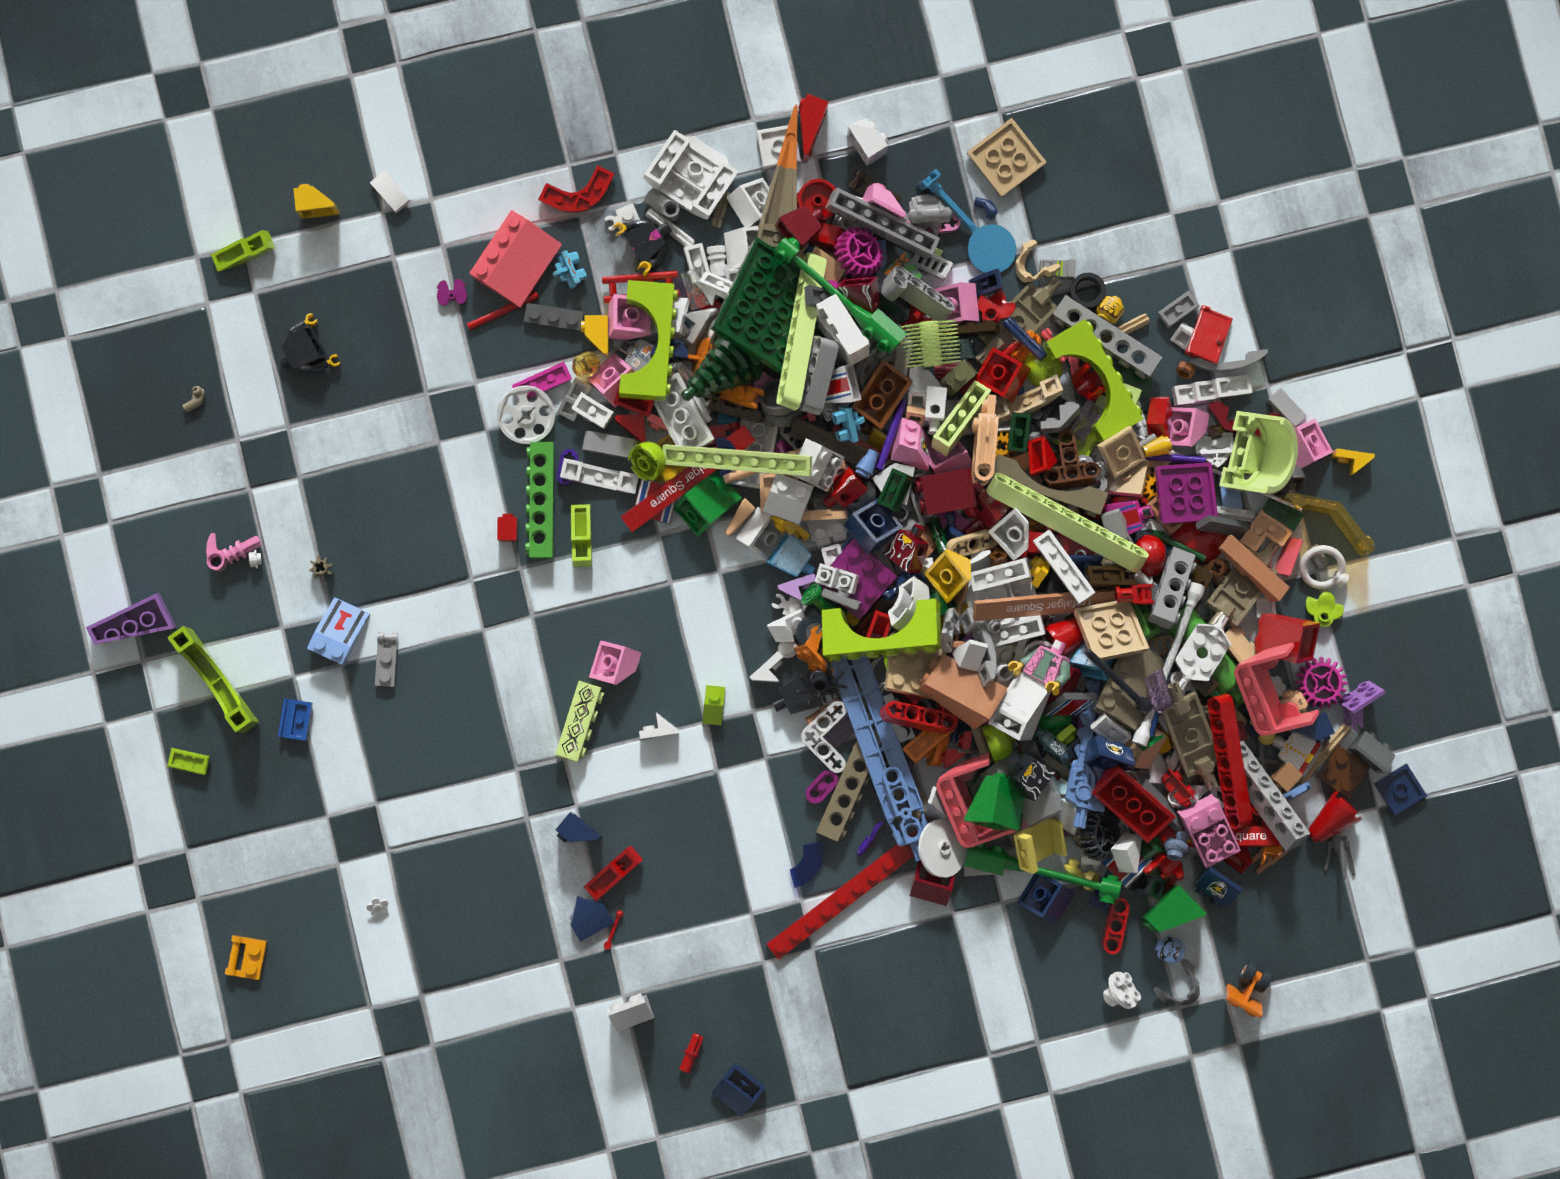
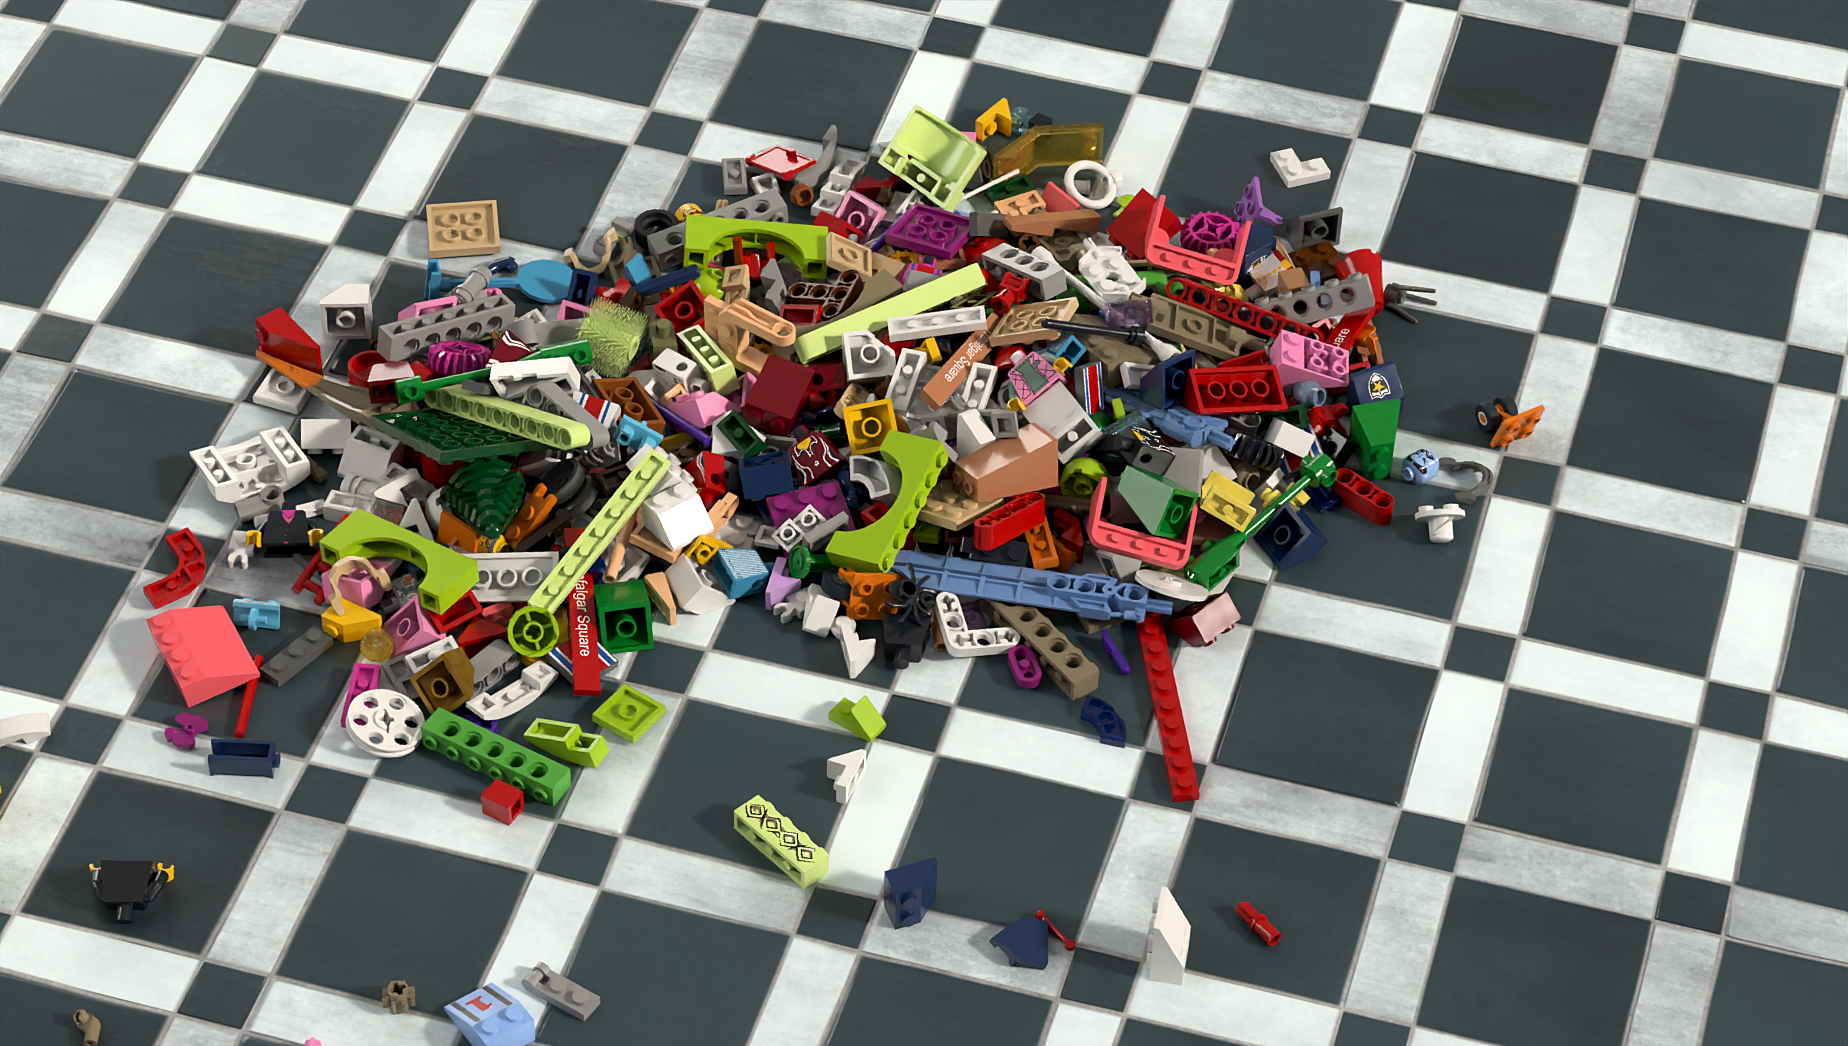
camera: 55 degrees left, 40 degrees down
red slope [583,845,643,901] -> none
bright pink slope [589,640,641,685] -> none
dark blue slope [711,1062,766,1117] -> none
medium blue cone [855,449,879,479] -> none
yellow cone [1142,436,1172,458] -> none
dark blue tile [1373,763,1427,817] -> none
none -> dark blue window [208,739,281,779]
none -> tan helmet [328,556,392,616]
none -> pearl gold slope [409,647,475,715]
none -> lime plate [592,683,666,744]
none -> dark azure slope [625,253,652,287]
none -> clear light blue leg [1011,107,1052,146]
none -> white plate [1270,148,1331,188]

